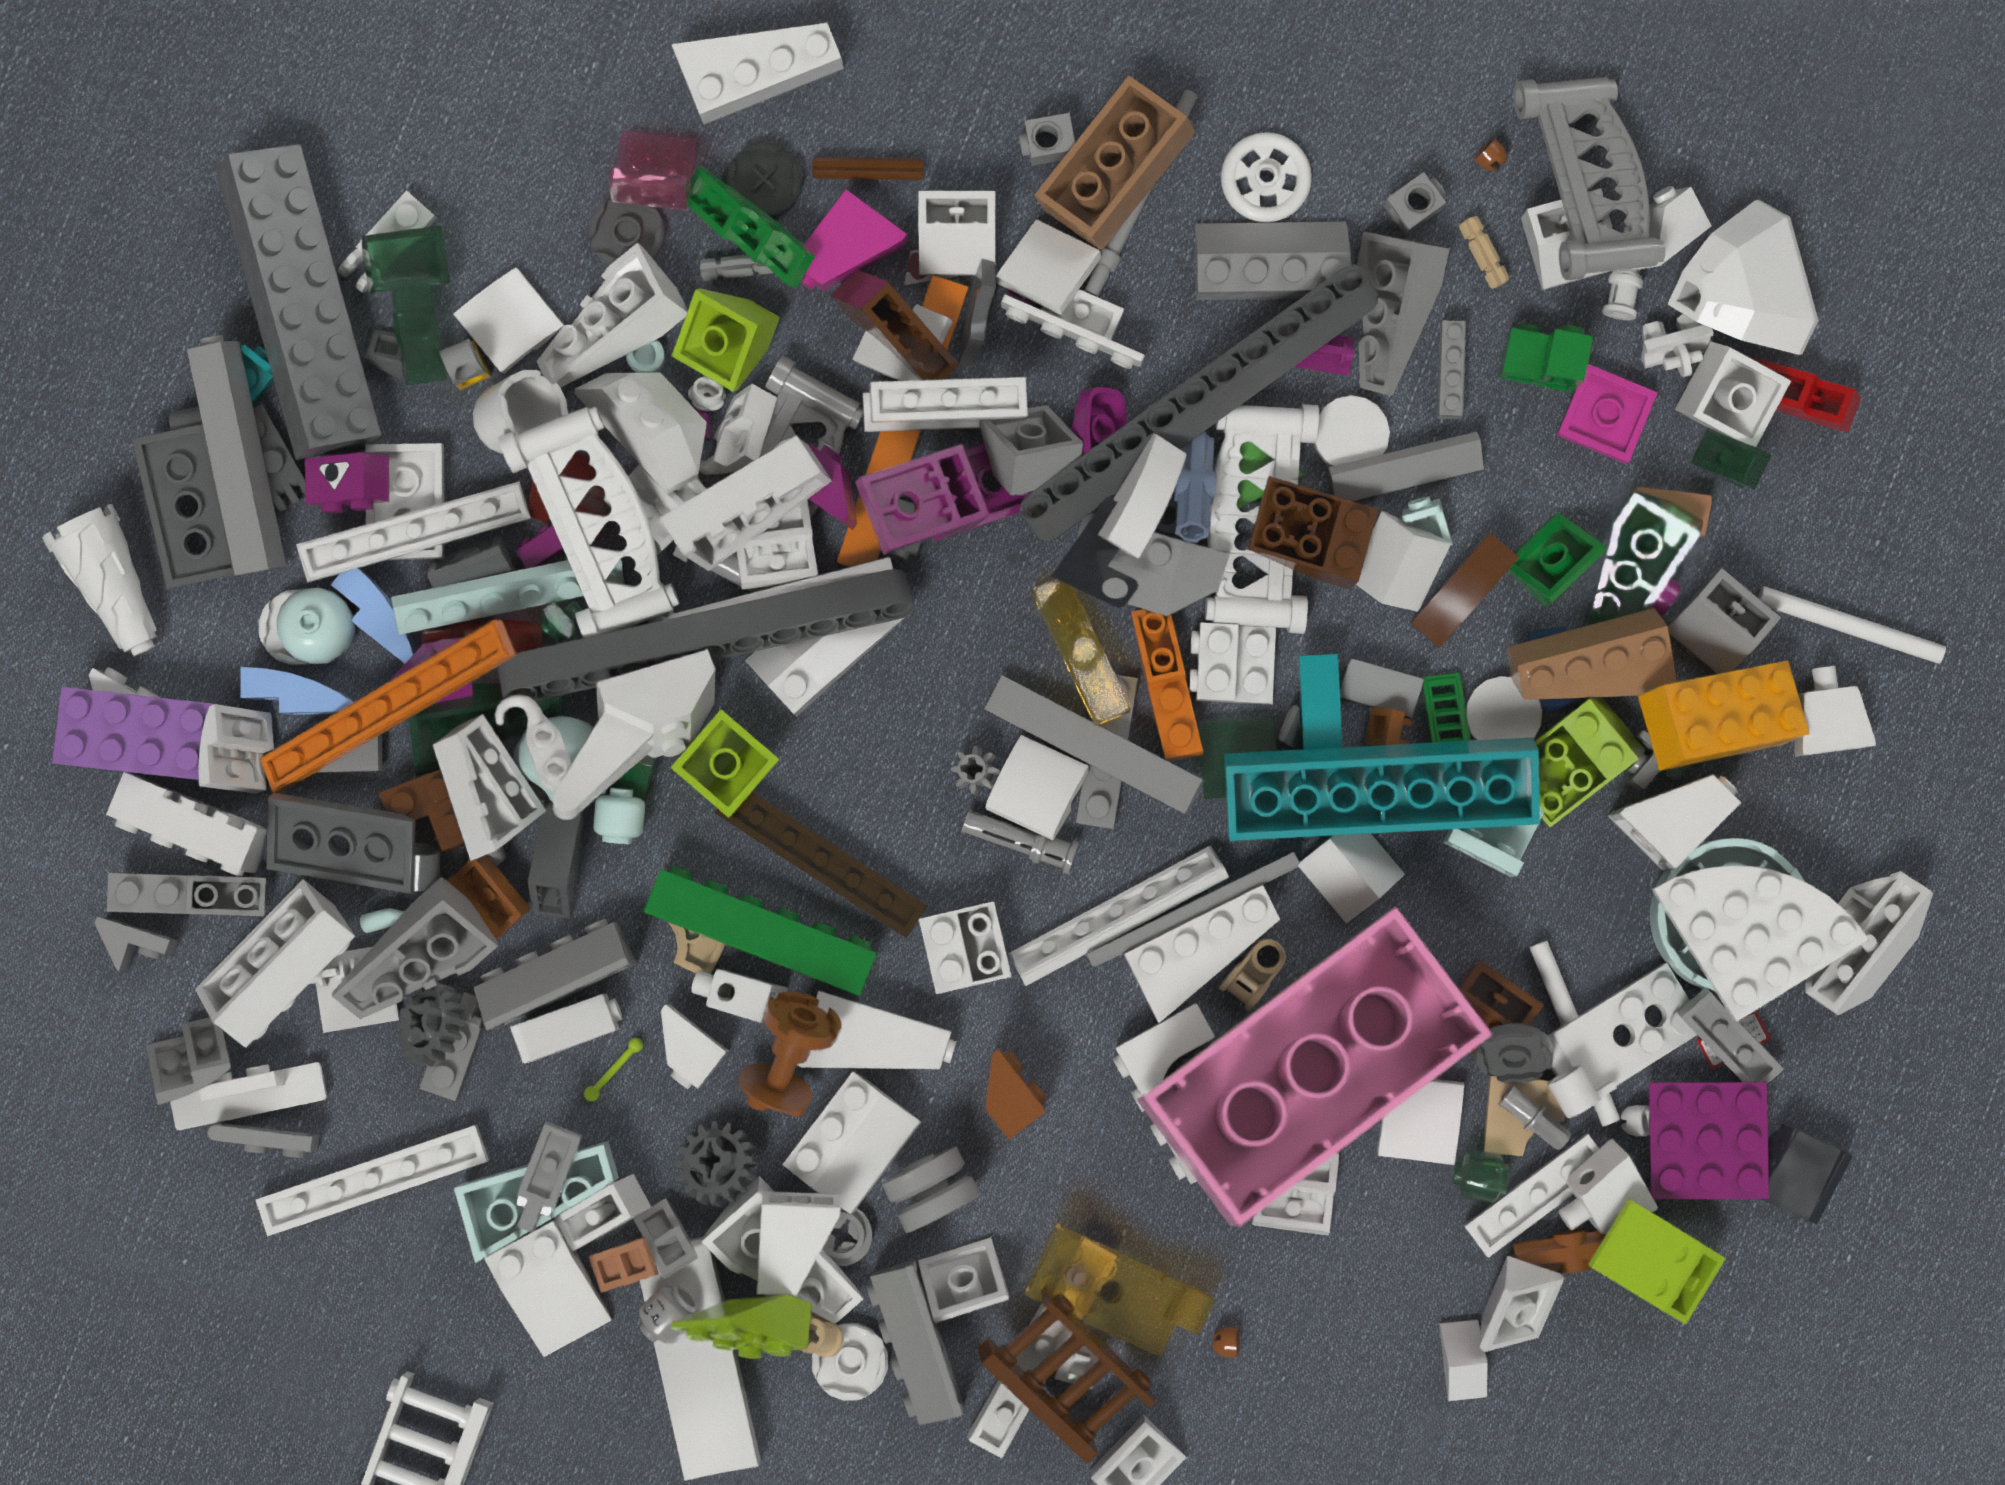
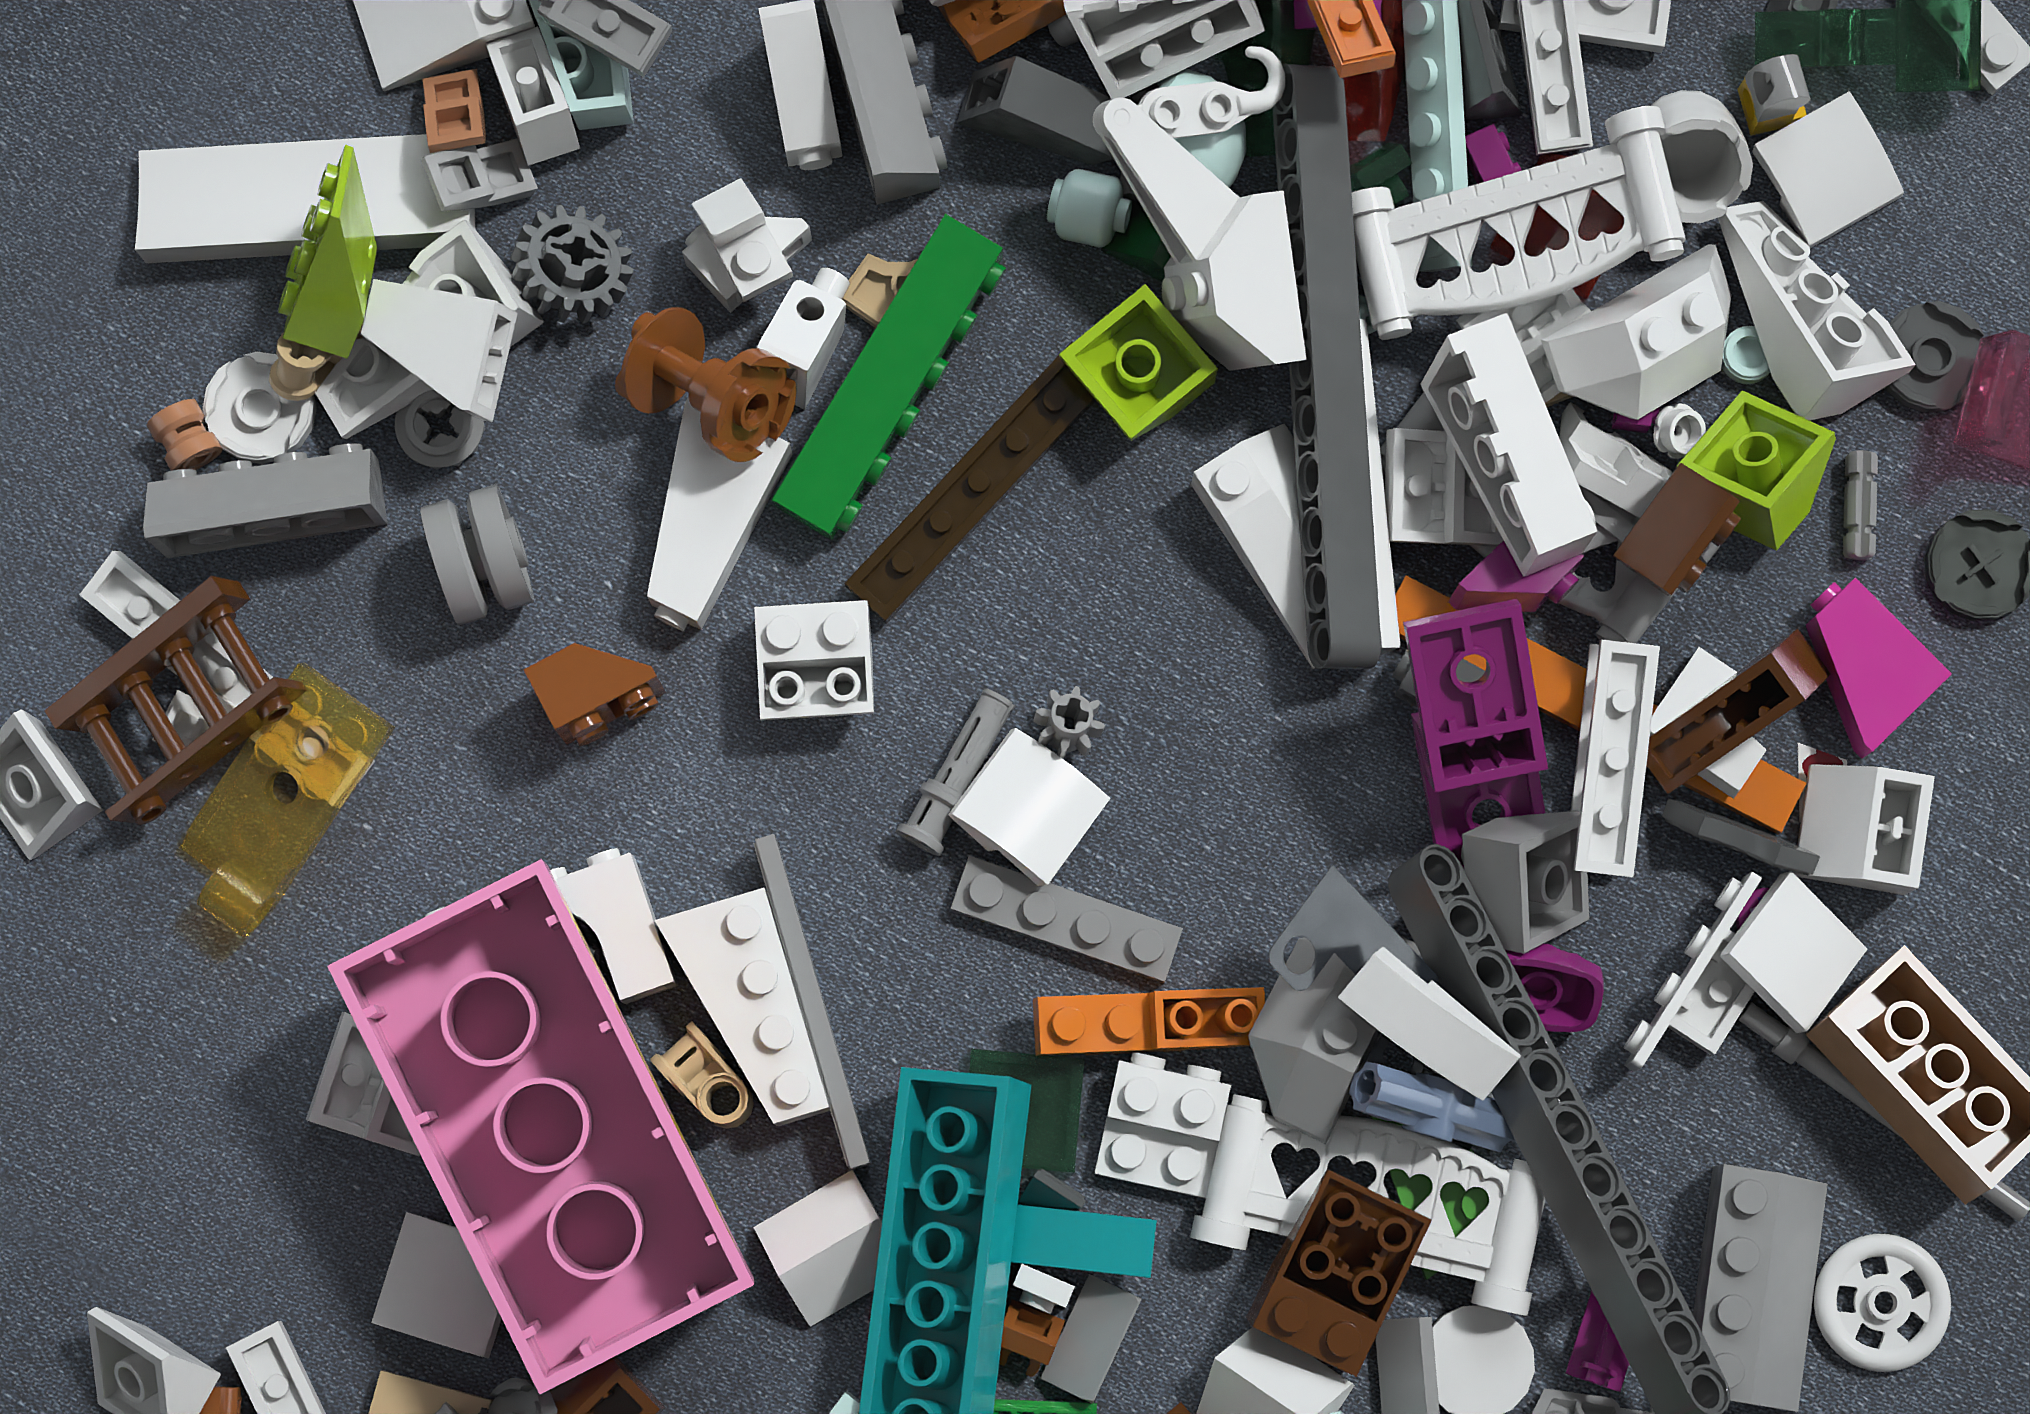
camera: 95 degrees right, 5 degrees down
lime hinge [584,1038,643,1101] -> none
light grey head [639,1286,697,1344] -> none
green slope [681,166,816,288] -> none
white slope [782,1072,921,1214] -> none
reddish brown axle [812,156,924,180] -> none
white slope [918,1237,1009,1323] -> none
light grey tile [985,675,1205,815] -> none
white tile [1008,845,1229,986] -> none
light grey brick [1019,113,1075,166] -> none
clear yellow tile [1031,579,1131,726] -> none
dark orange hinge [1212,1326,1240,1358] -> none
white slope [1439,1319,1487,1401] -> none
clear green head [1453,1150,1510,1203] -> none
none -> nougat wheel [146,399,223,471]
none -> white slope [692,178,793,302]
none -> white plate [1013,1264,1075,1314]
none -> reddish brown slope [1612,463,1741,596]

